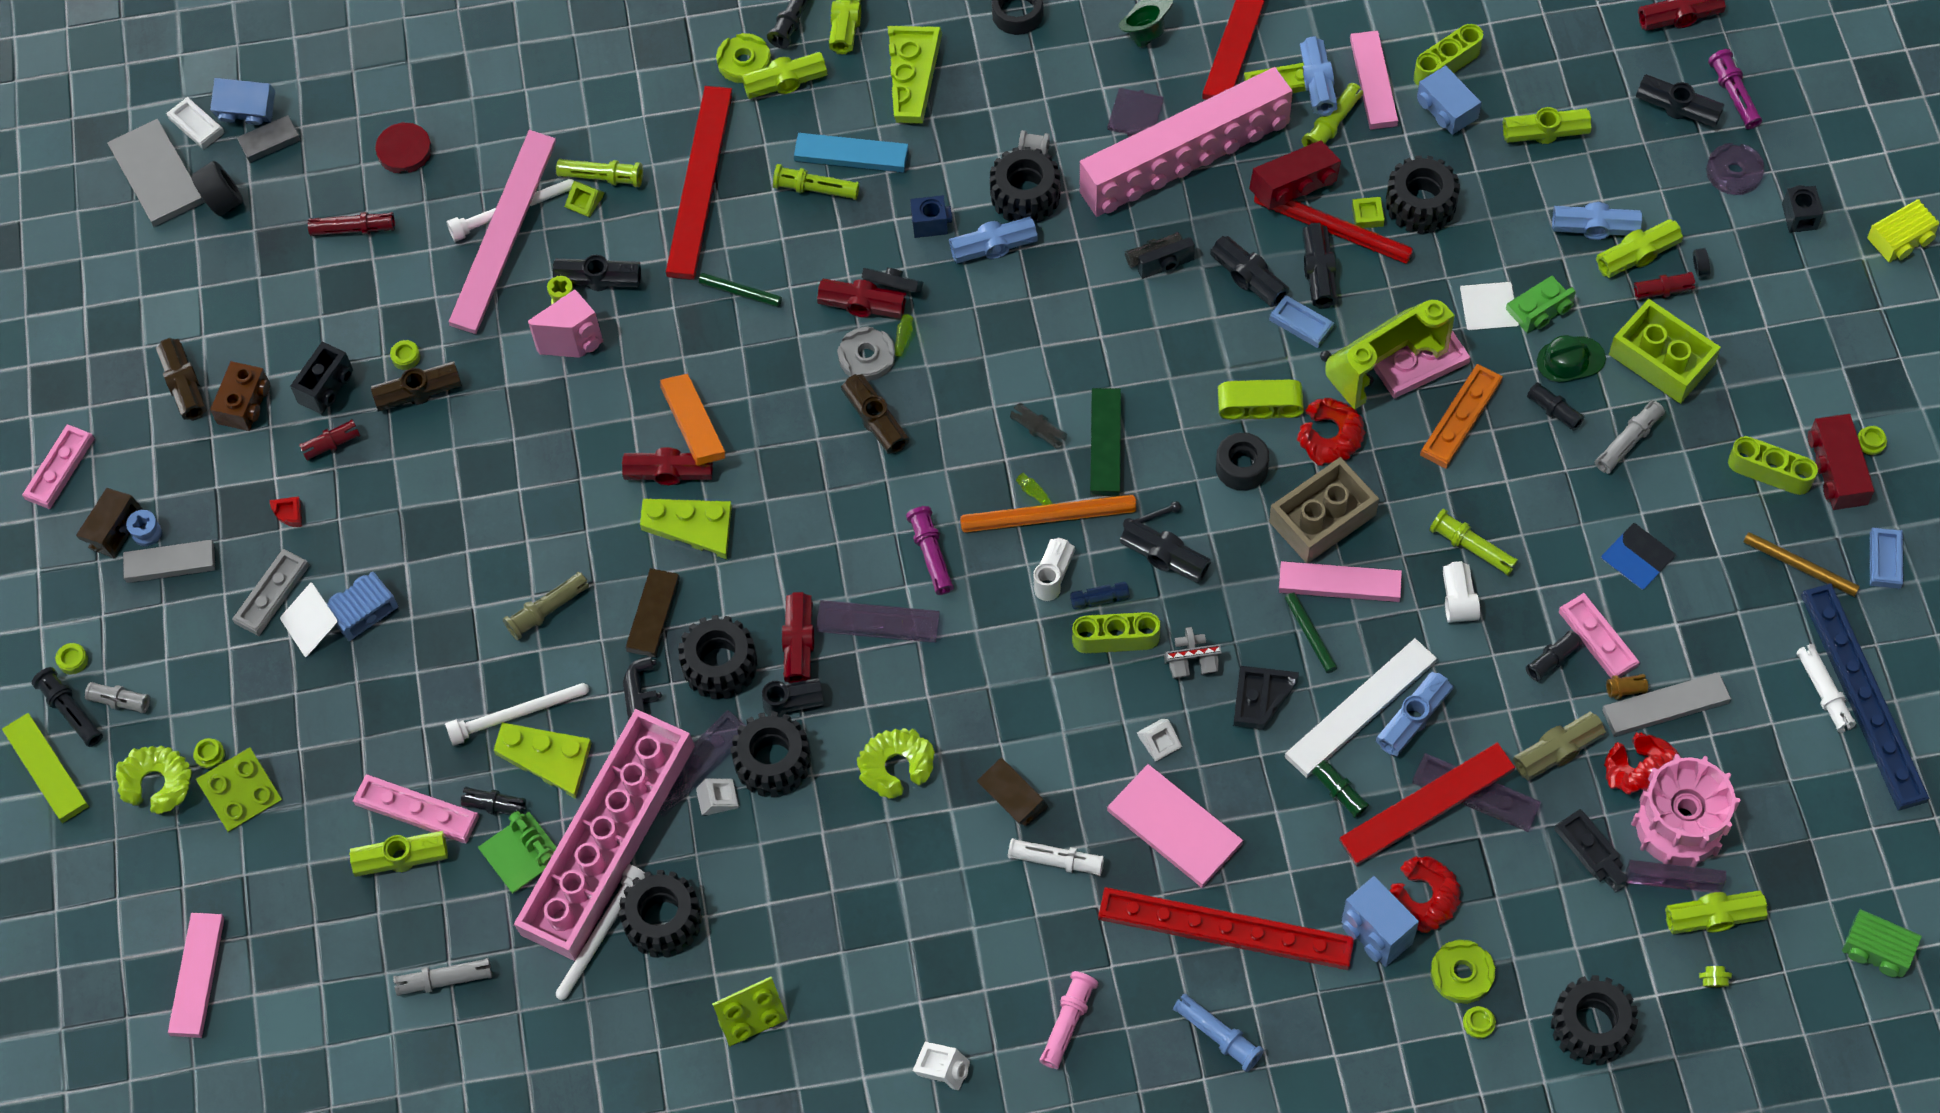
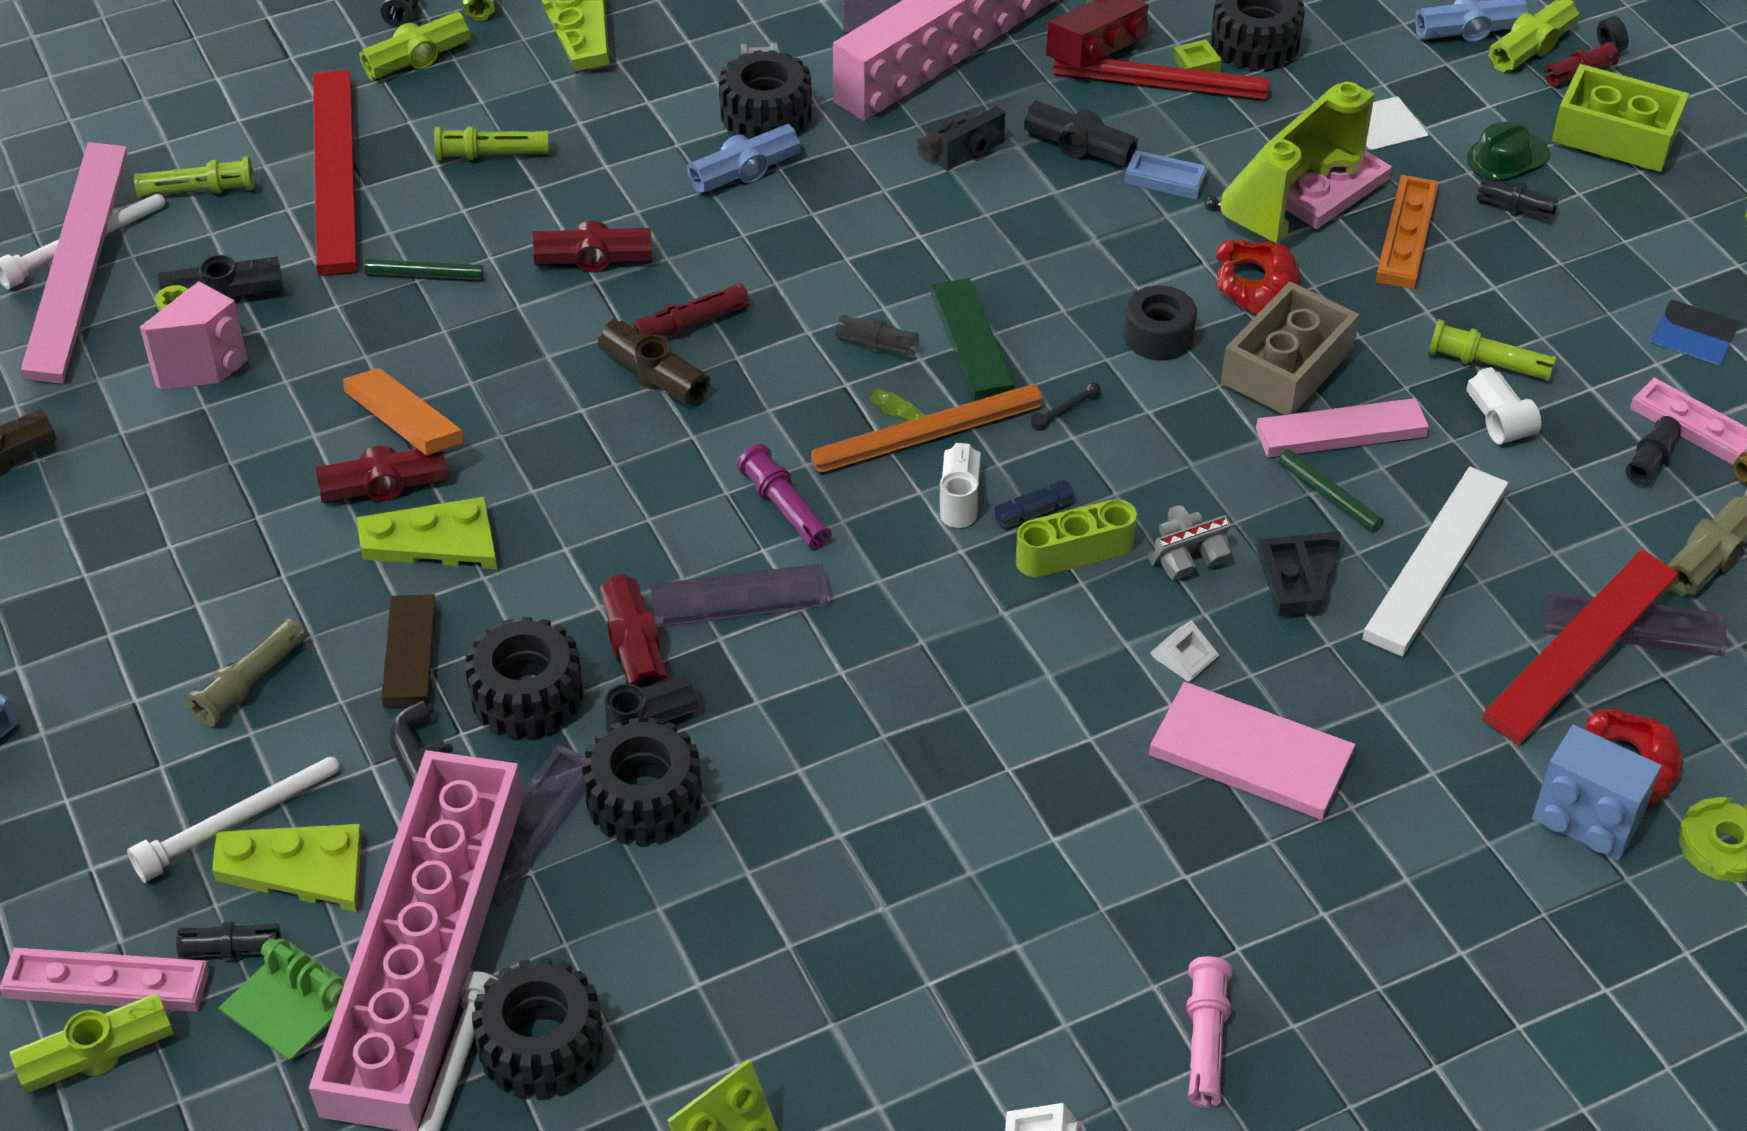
camera: 20 degrees left, 15 degrees down
lime slope [564,181,605,217] -> none
white slope [696,779,739,815] -> none
lime tile [716,33,771,83] -> none
dark azure tile [794,133,908,172] -> none
light grey tile [837,326,895,381] -> none
lime piece [857,728,935,799] -> none
black plate [861,267,924,293] -> none
clear neon green piece [895,314,913,356] -> none
dark blue brick [910,195,952,238] -> none
dark brown hinge [977,757,1048,826] -> none
white pin [1008,838,1104,876] -> none
red tile [1098,887,1354,970] -> none
black piece [1120,519,1211,583] -> none
medium blue pin [1173,993,1264,1072] -> none
lime beam [1217,379,1304,419] -> none
black piece [1302,223,1337,309] -> none
dark green pin [1312,760,1369,818] -> none
medium blue piece [1376,672,1453,756] -> none
bright green bracket [1506,276,1576,334] -> none
light grey pin [1595,400,1665,474] -> none
none -> dark red pin [632,283,750,337]

